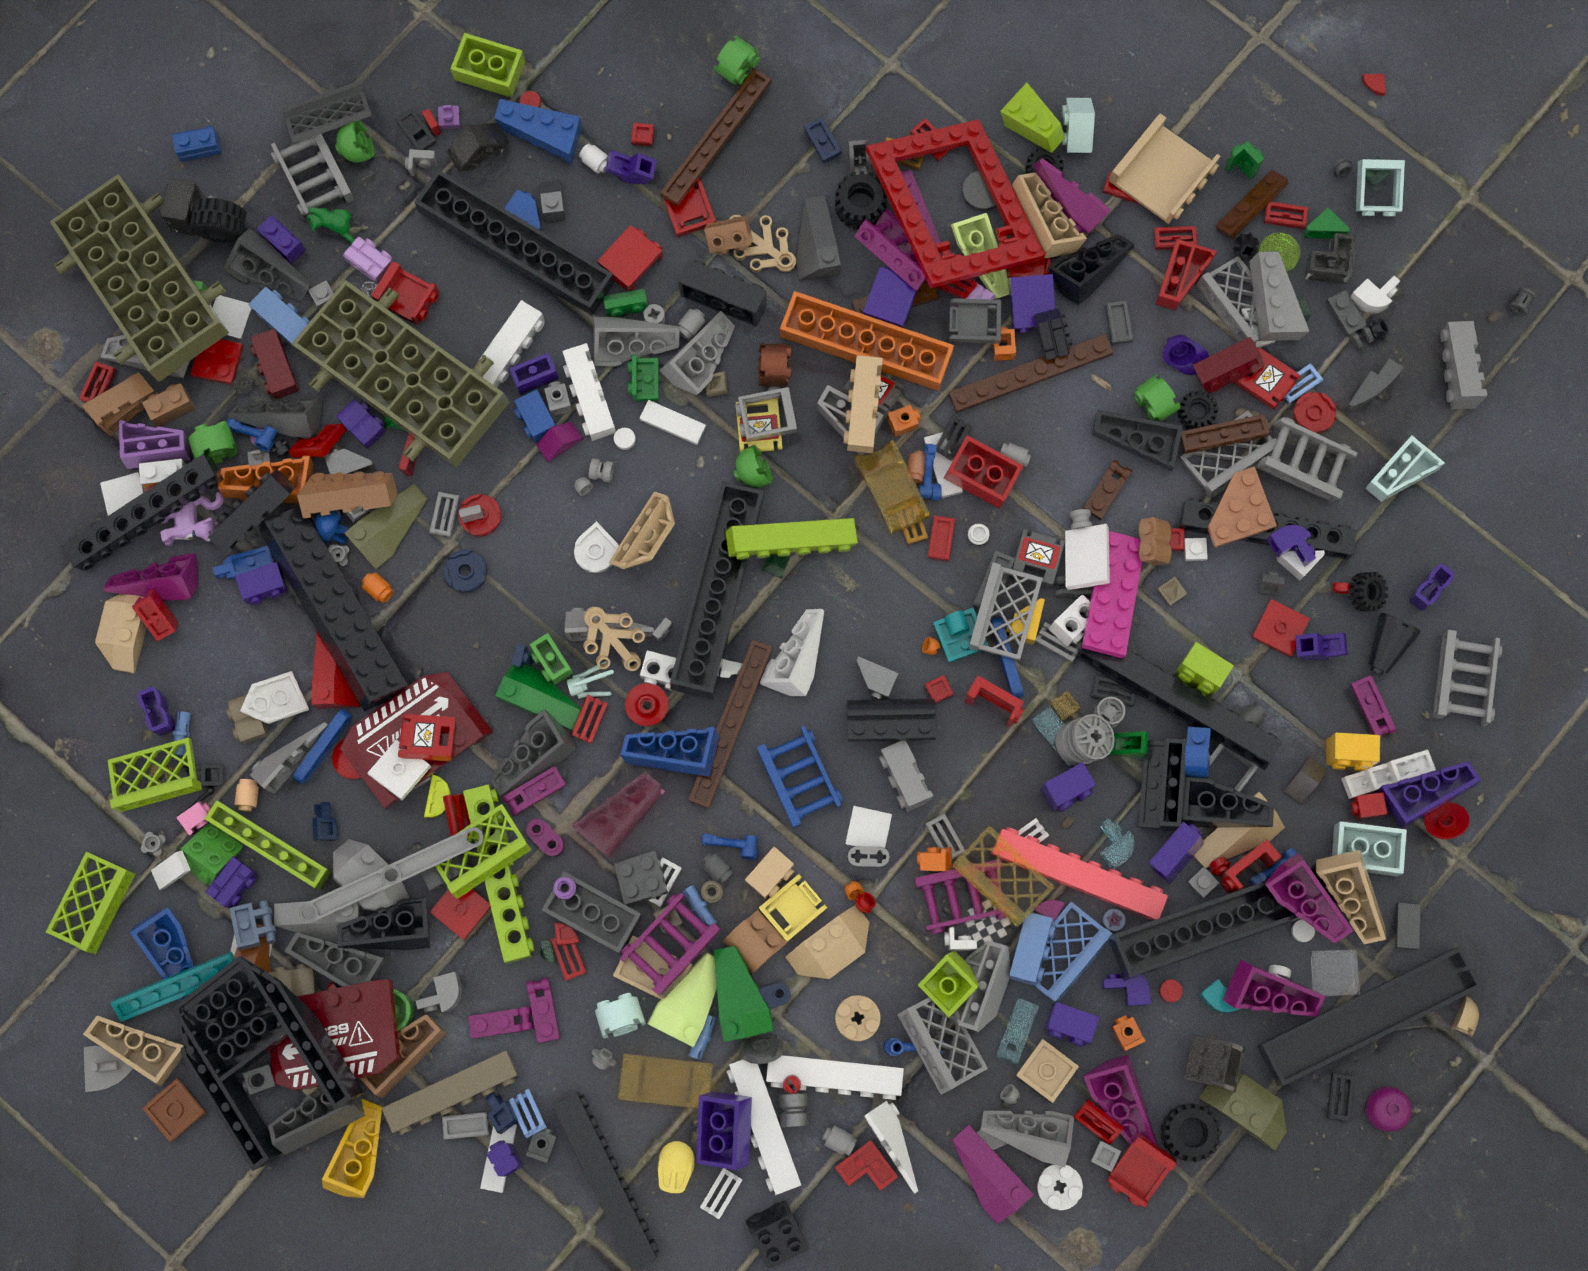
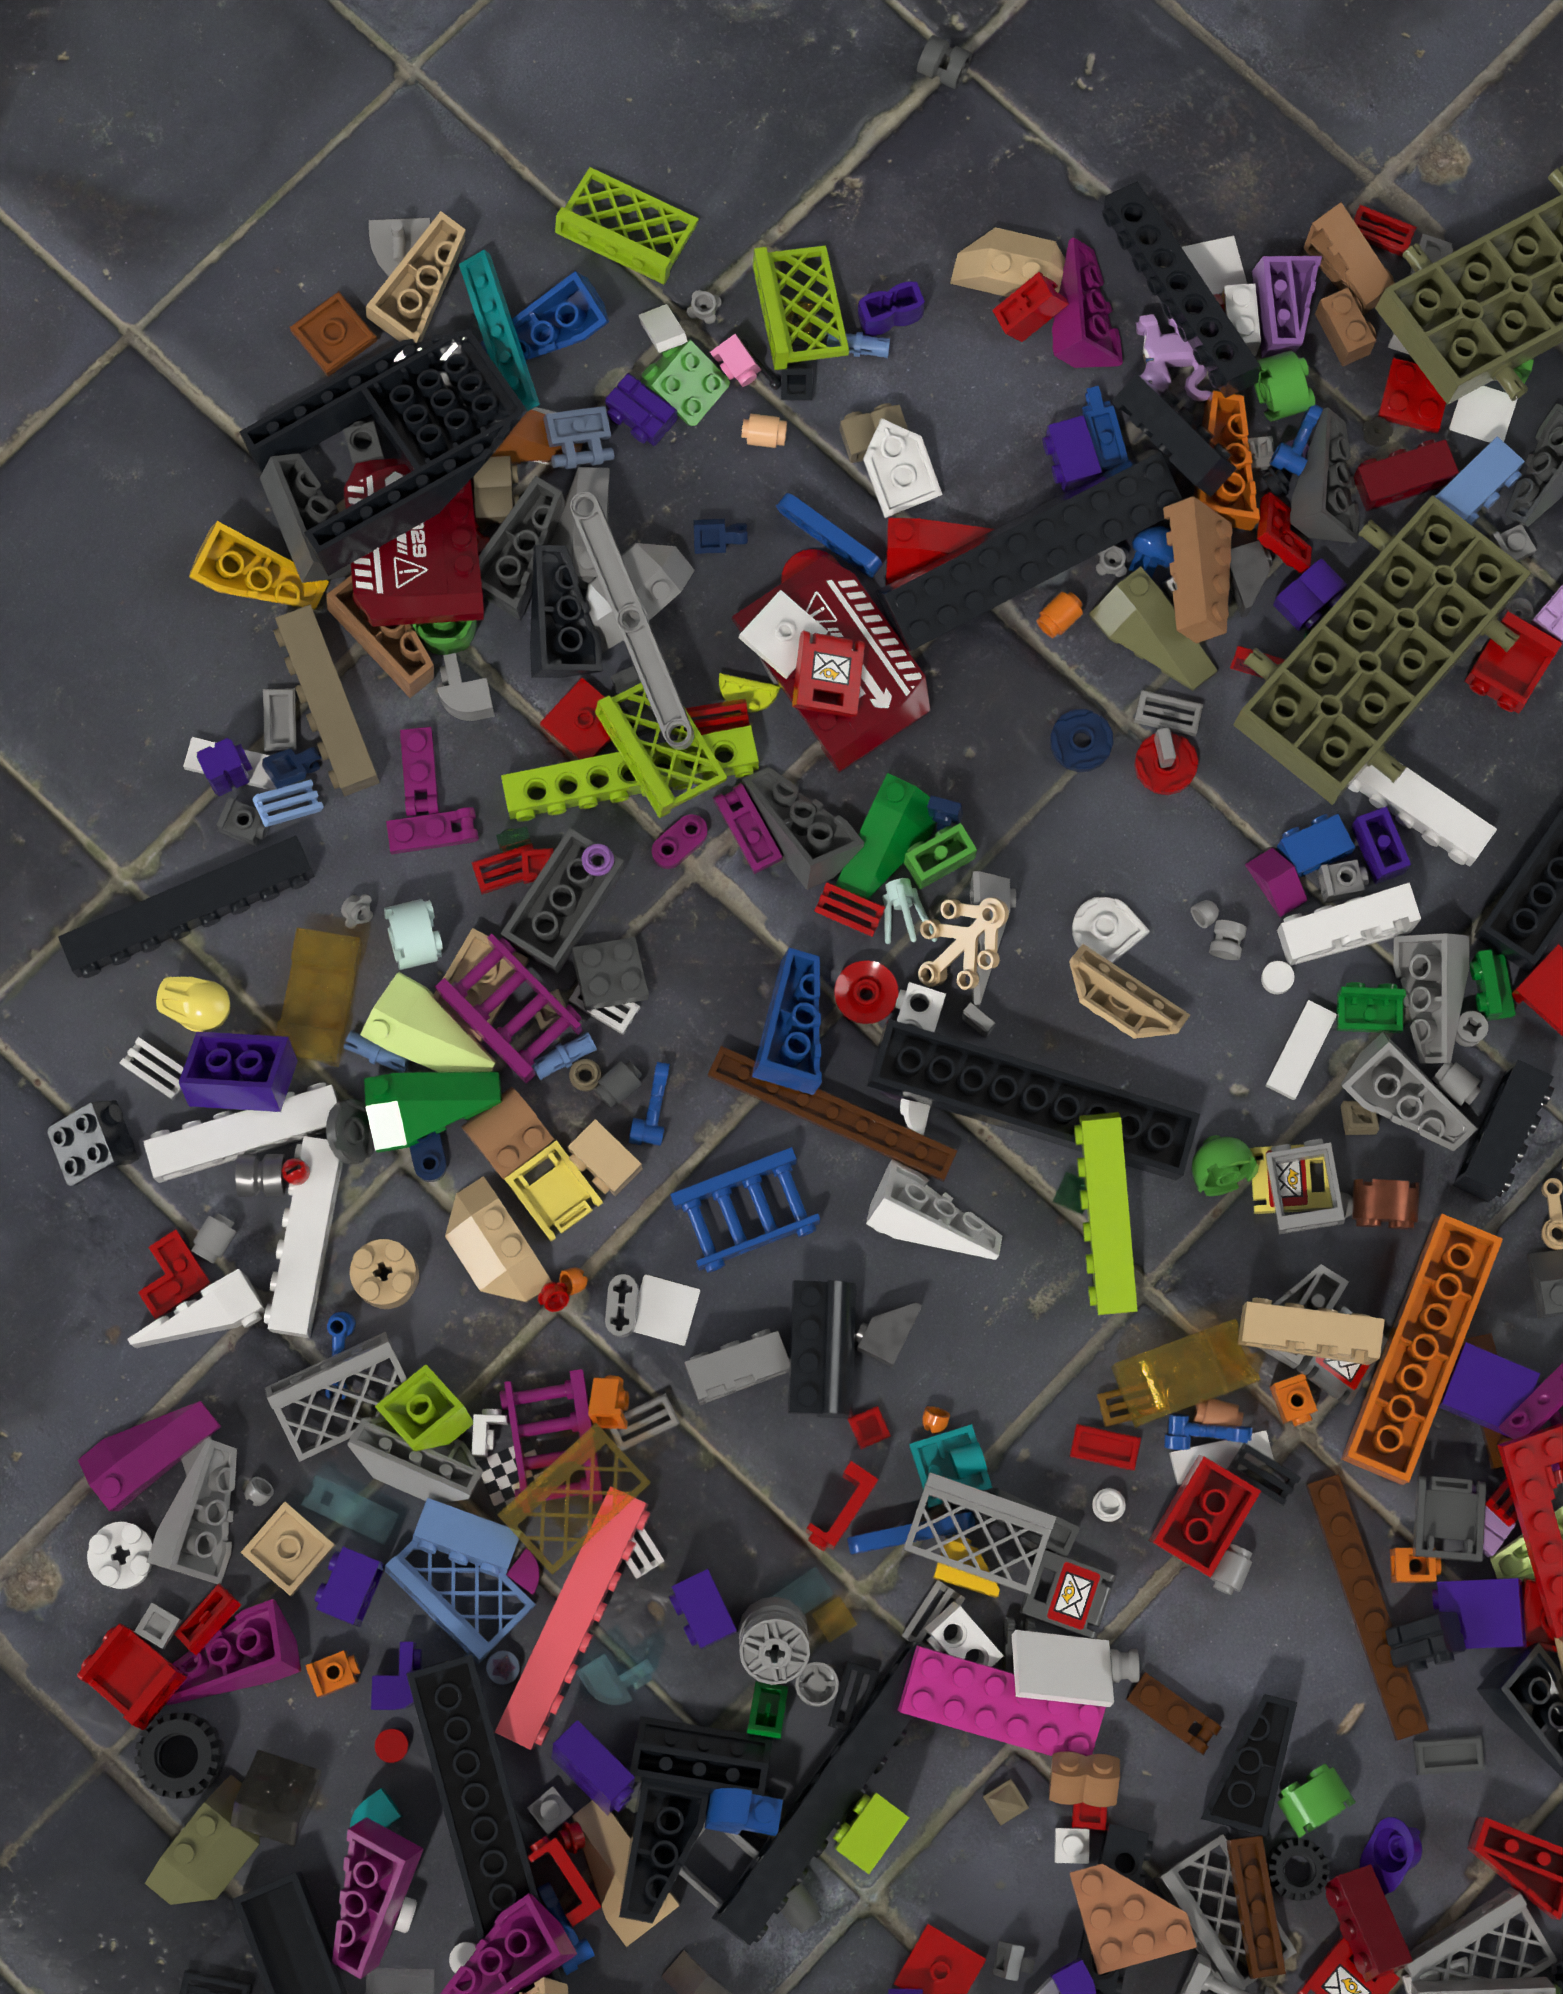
camera: 90 degrees right, 0 degrees up
lime brick [205,800,332,890] -> none
light grey wedge [250,722,328,794] -> none
clear pink wedge [571,772,665,858] -> none

